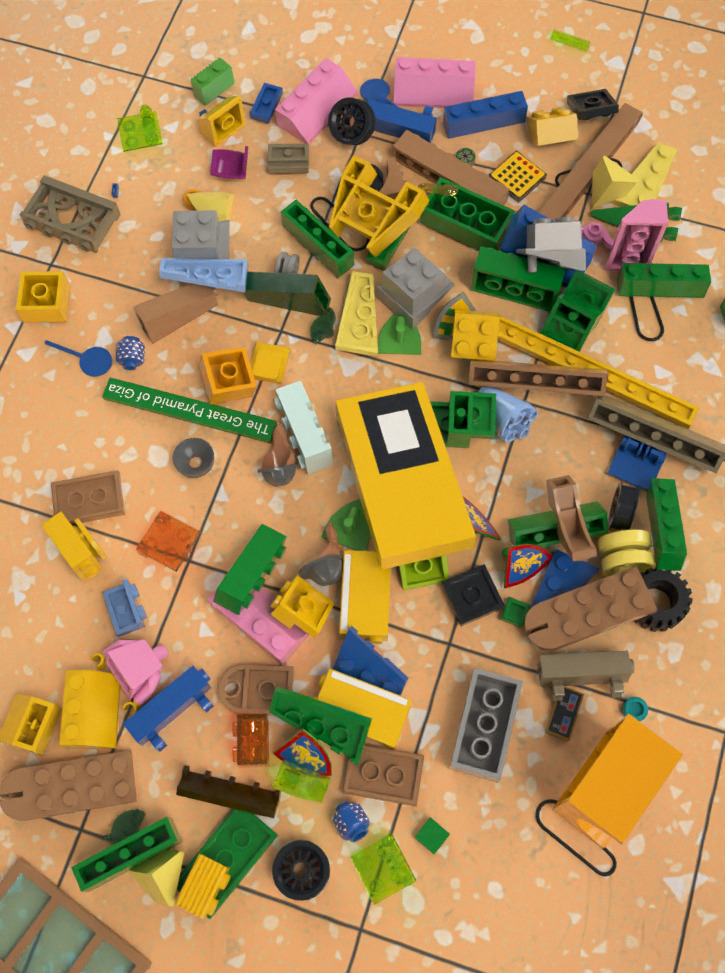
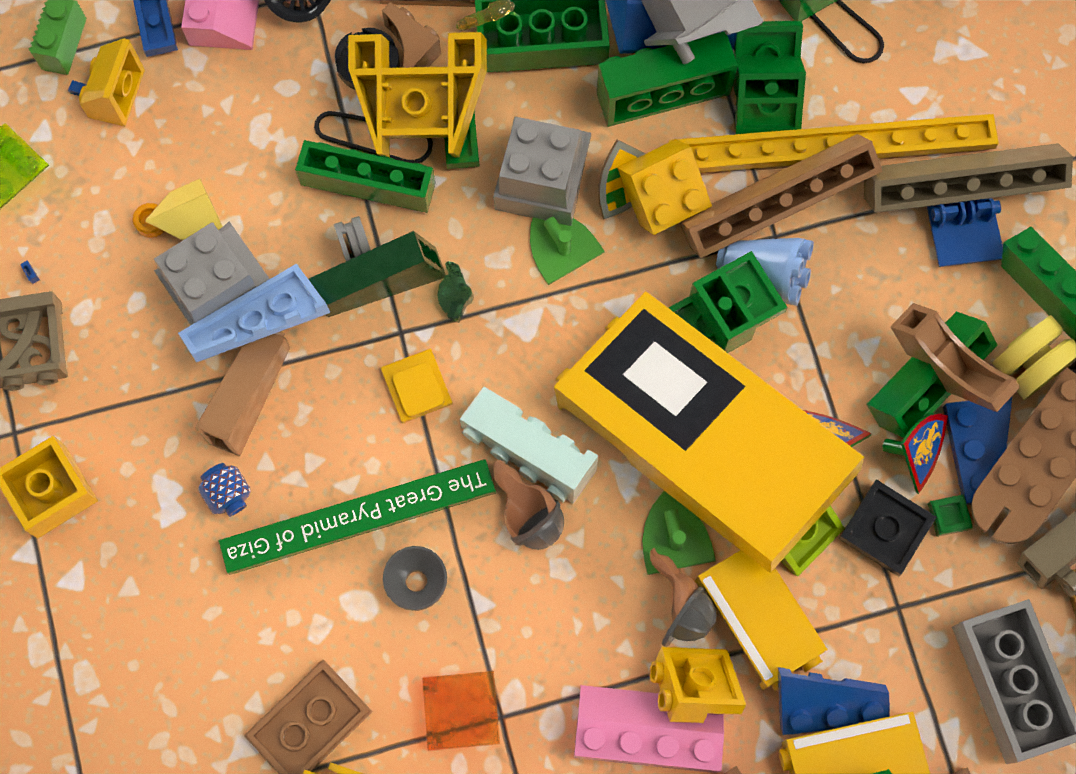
camera: 35 degrees left, 5 degrees up
blue piece [45,340,112,377] -> none
light orange brick [199,346,257,405] -> none
magenta piece [210,146,248,179] -> none
green brick [213,524,287,615] -> none
dark tan plate [267,144,309,174] -> none
light yellow wing [335,271,378,357] -> none
black wheel [608,481,640,531] -> none

